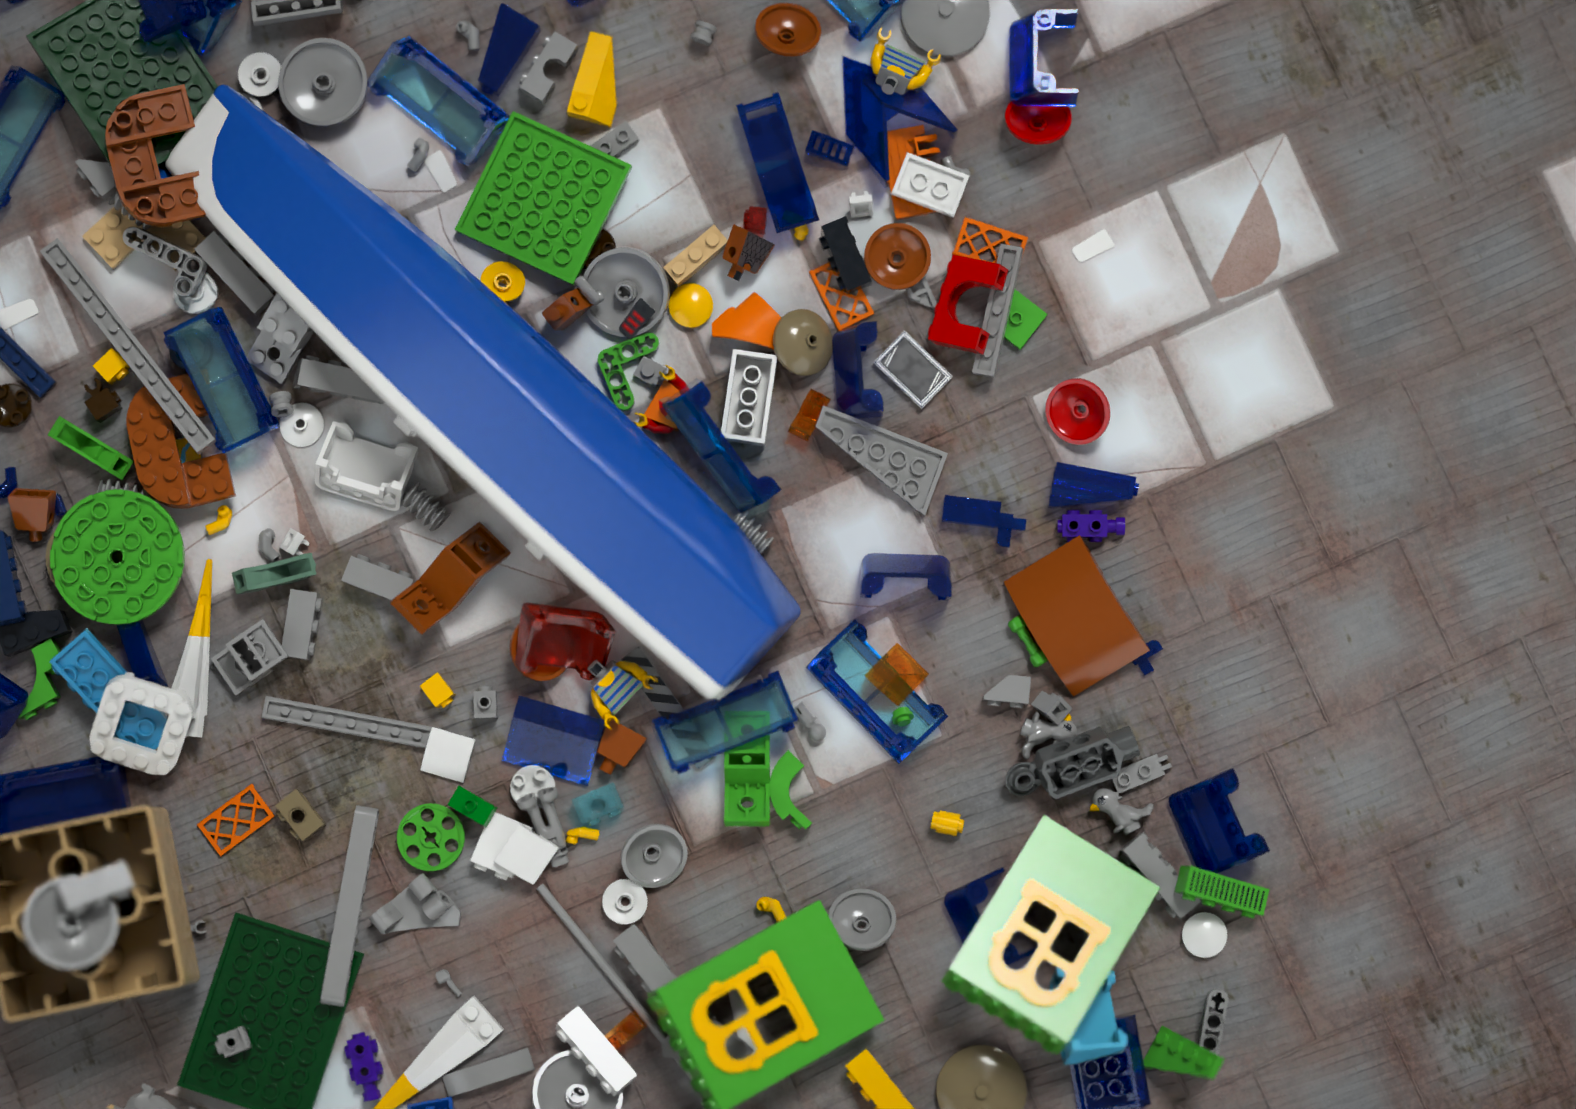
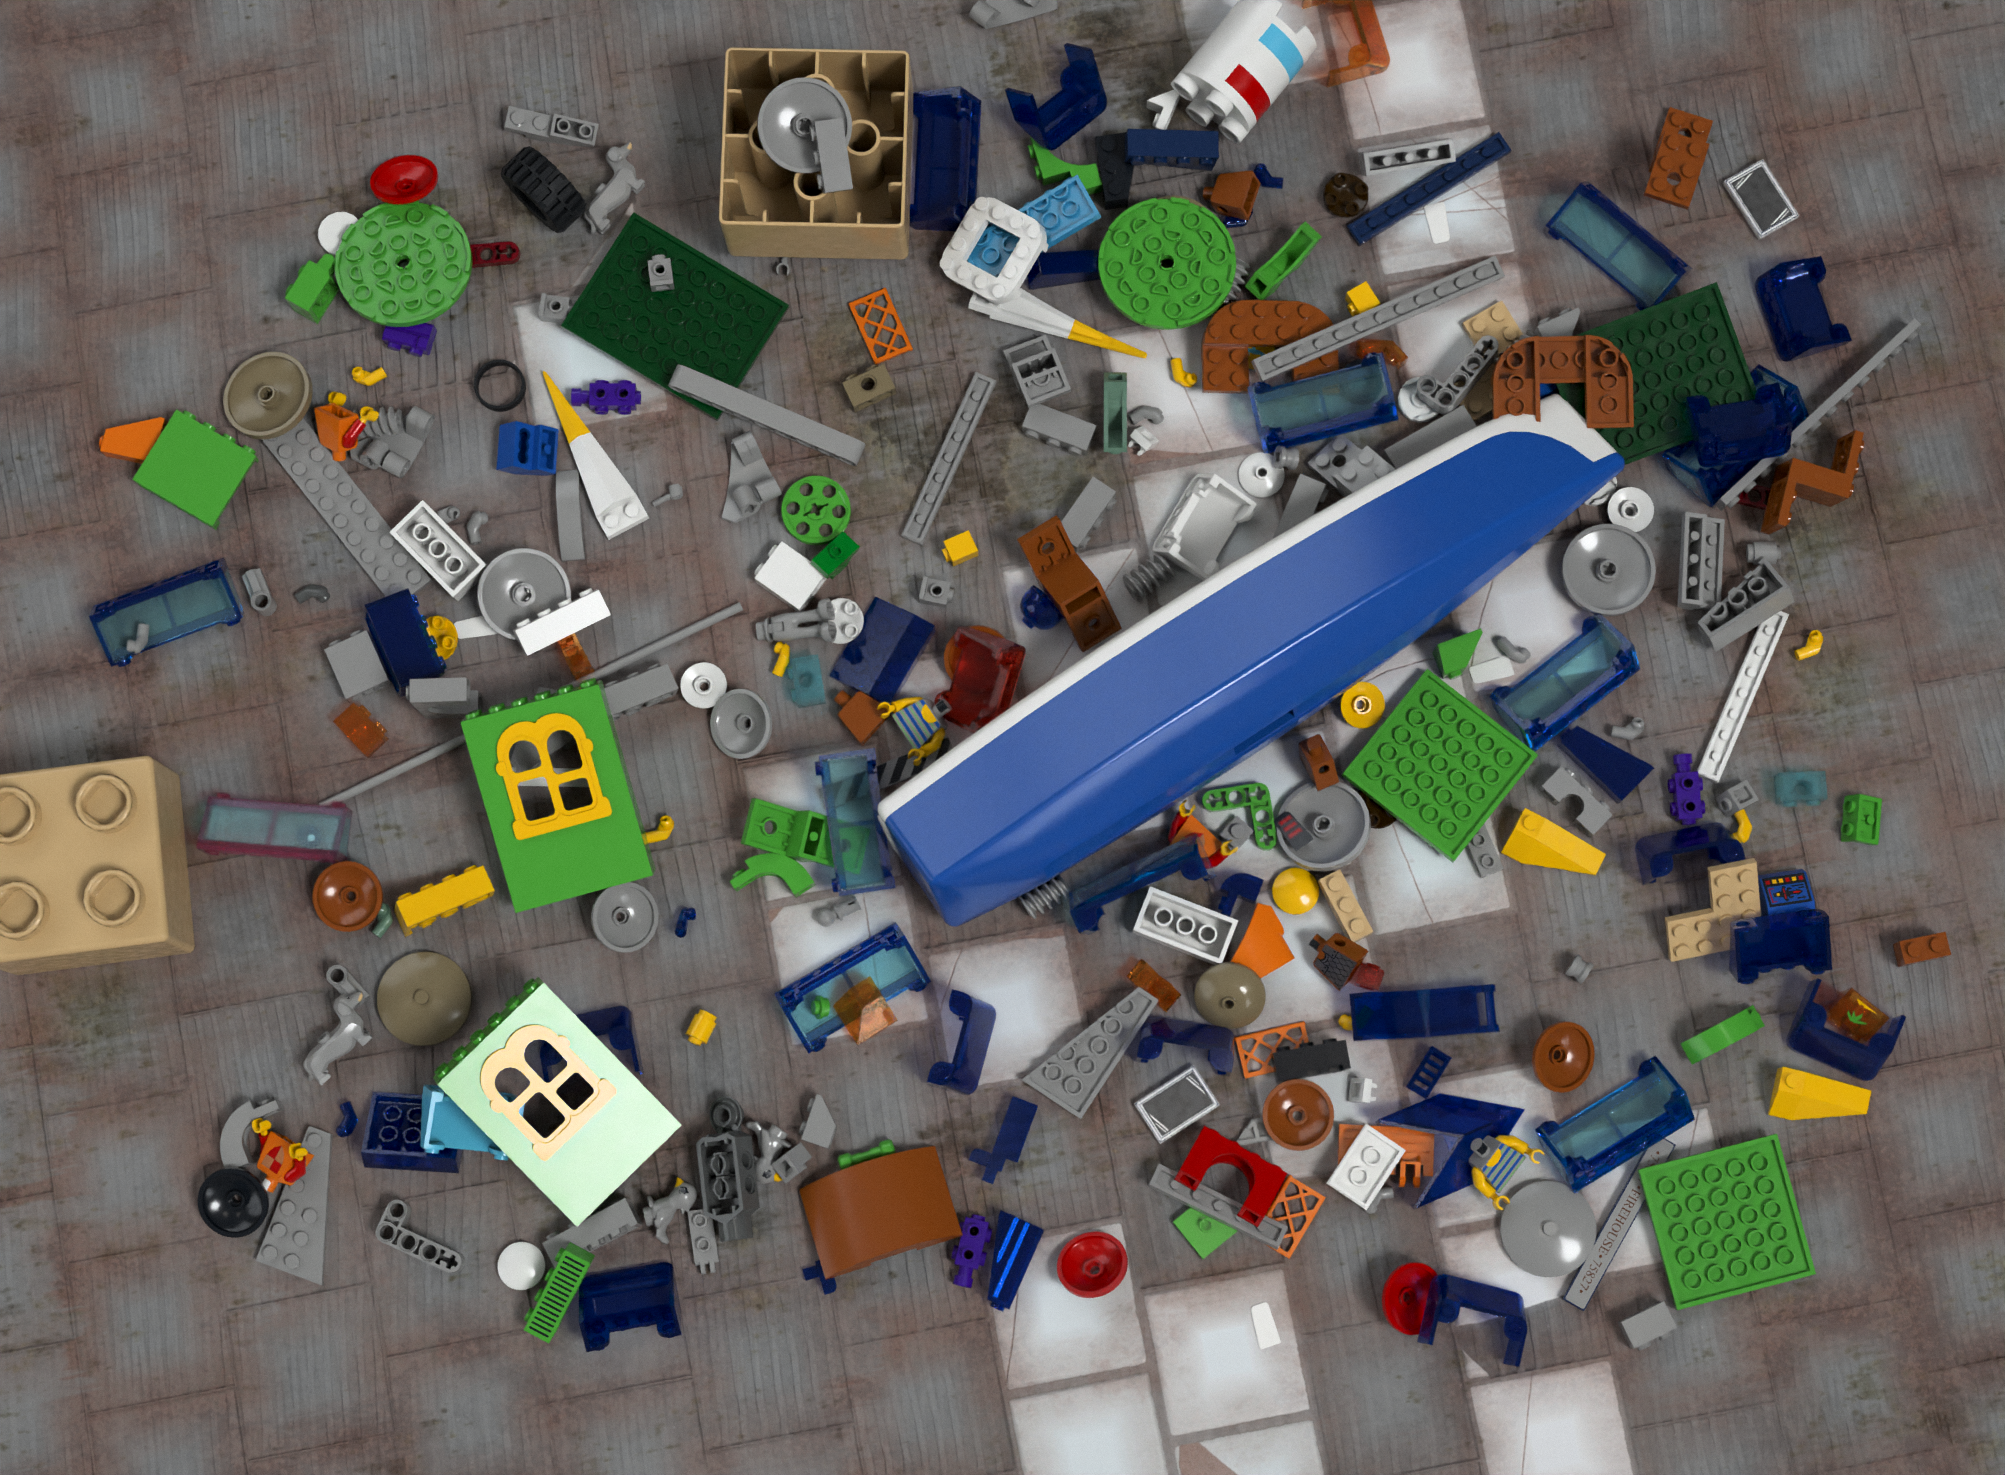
camera: 105 degrees right, 5 degrees down
dark brown brick [84,378,123,423] -> none
white slope [421,727,476,783] -> none
white slope [495,823,559,885] -> none
light grey arm [574,276,604,305] -> none
bright green wing [1141,1026,1224,1079] -> none
none -> clear blue arm [675,907,696,938]
none -> clear blue cylinder [1020,585,1064,630]
none -> clear blue brick [1218,873,1264,917]
none -> clear orange slope [1355,339,1408,369]
none -> bright green slope [1432,628,1483,680]

